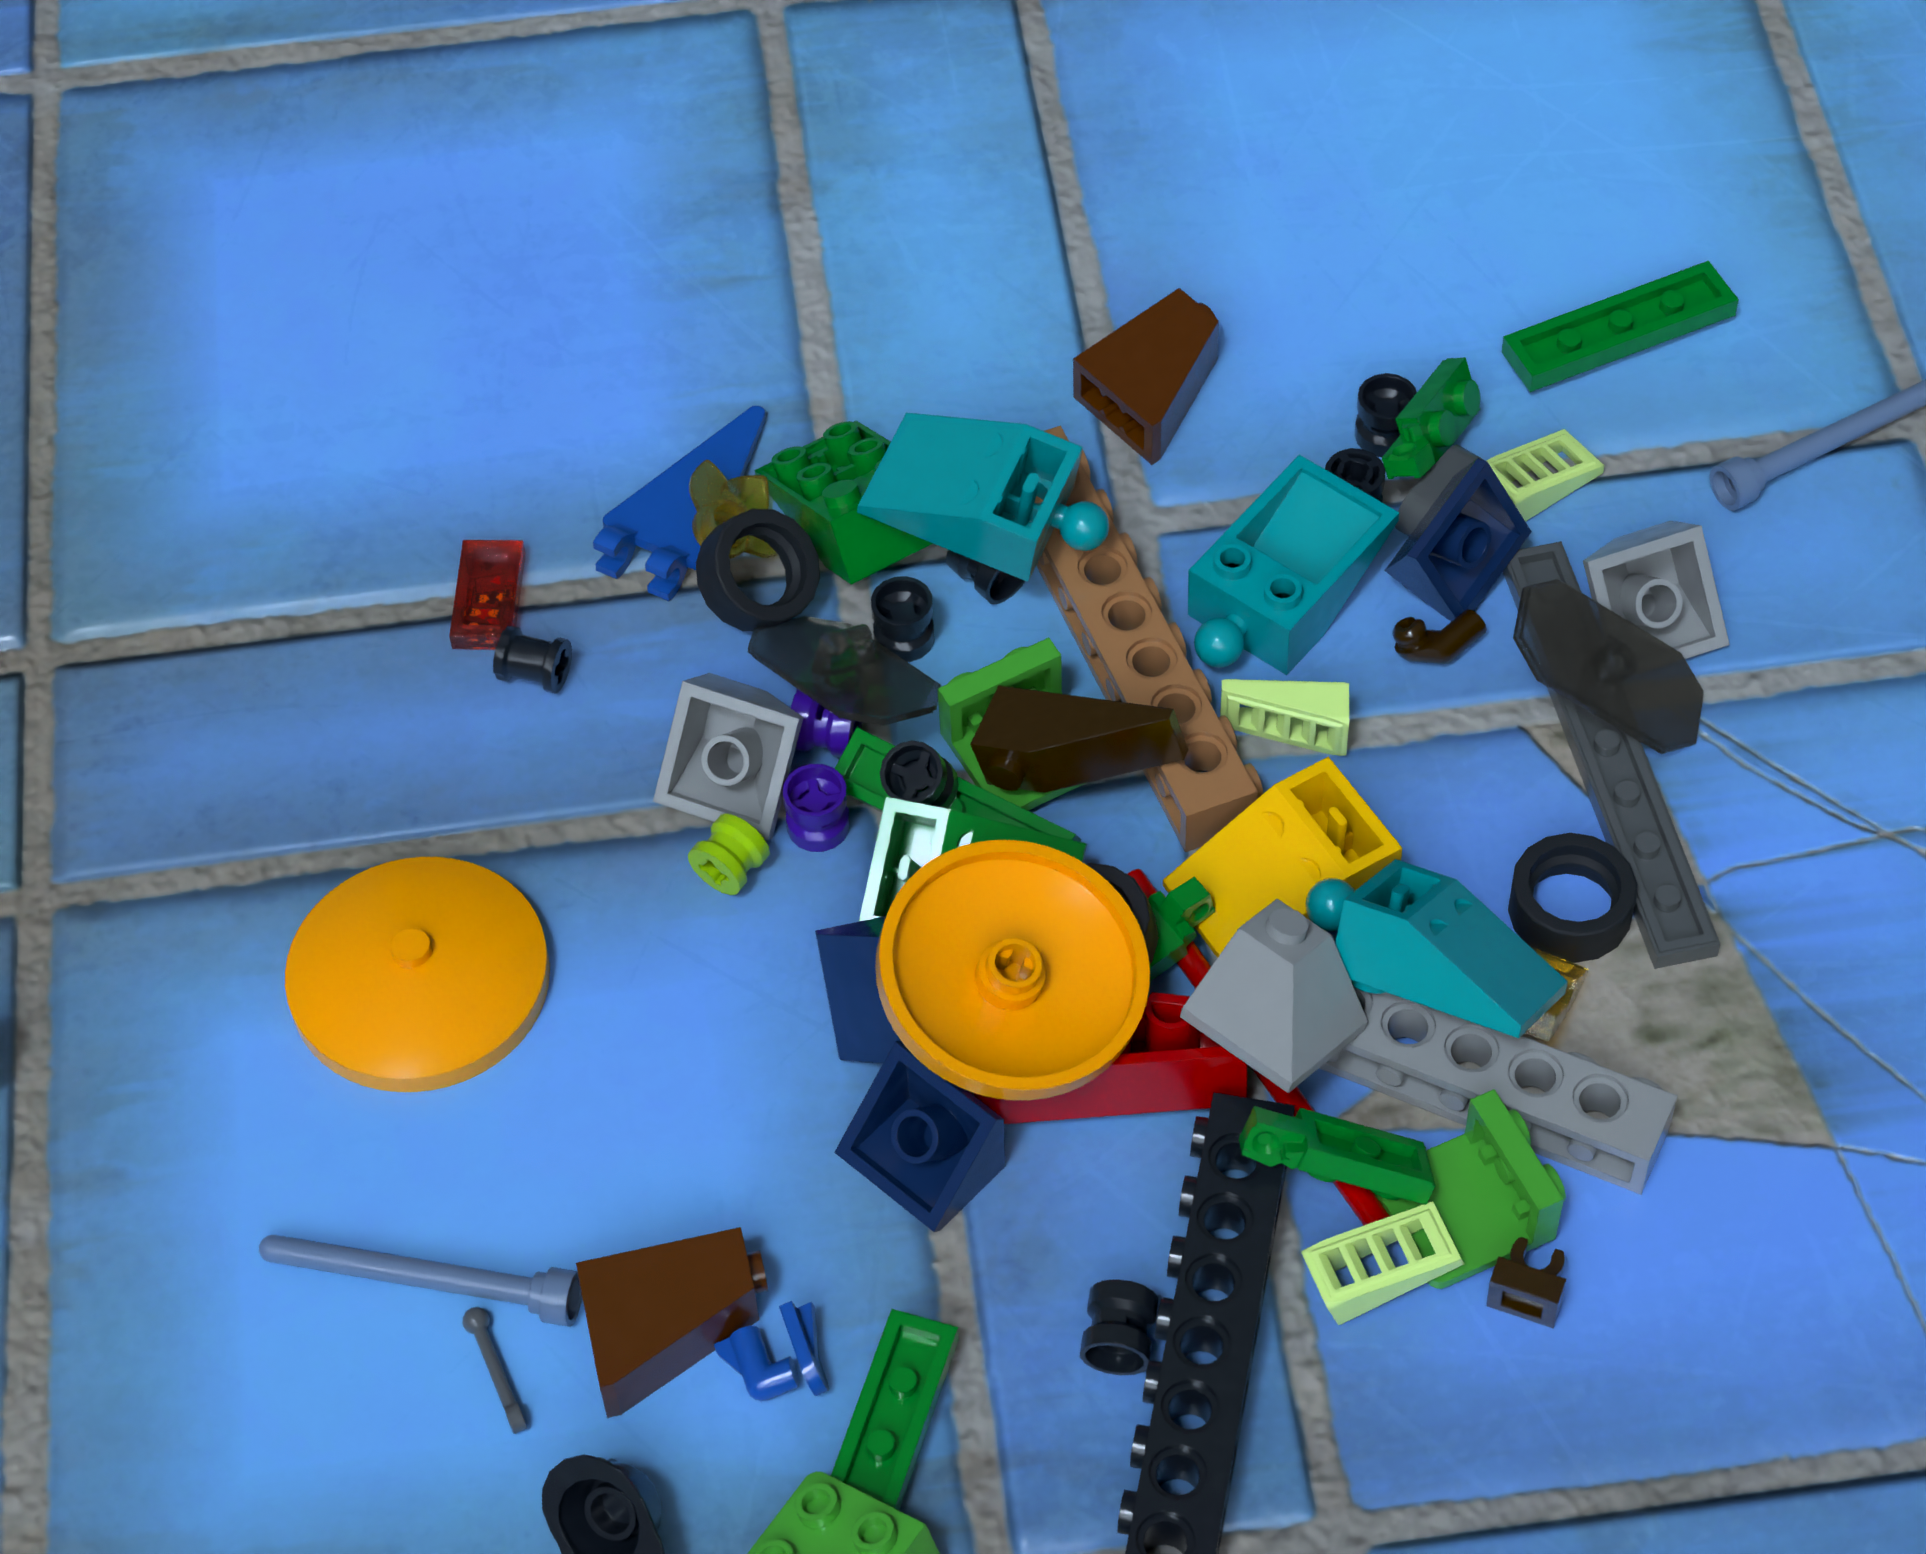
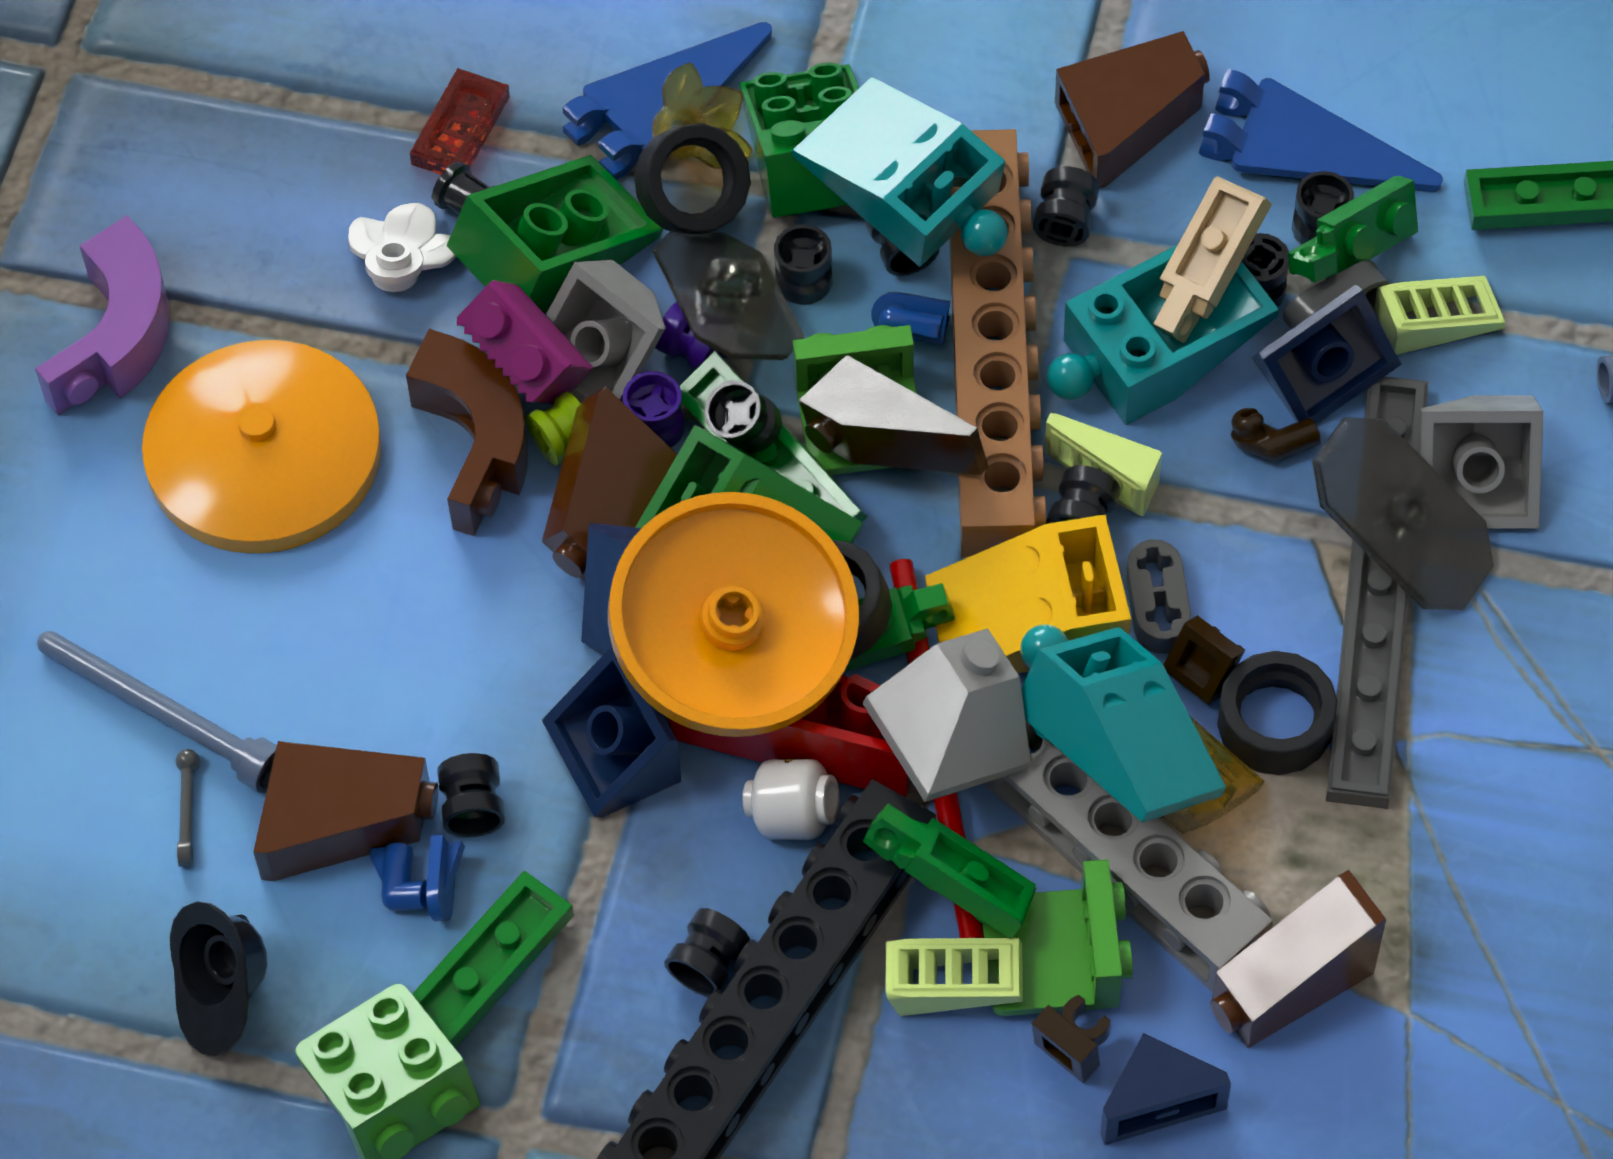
camera: 20 degrees right, 5 degrees up
none -> medium lavender arch [35,215,170,415]
none -> white plate [348,203,456,292]
none -> reddish brown arch [406,329,528,537]
none -> black wheel [437,753,505,837]
none -> green slope [446,155,664,313]
none -> magenta brick [457,280,593,405]
none -> reddish brown slope [542,386,677,582]
none -> white head [743,759,839,840]
none -> blue piece [871,292,950,345]
none -> black wheel [1033,166,1100,247]
none -> black wheel [1046,465,1121,524]
none -> dark blue slope [1100,1033,1231,1145]
none -> dark grey beam [1126,539,1191,654]
none -> tan hinge [1153,176,1272,343]
none -> dark brown tile [1163,615,1245,705]
none -> blue flag [1199,69,1443,192]
none -> slope [1210,870,1386,1048]

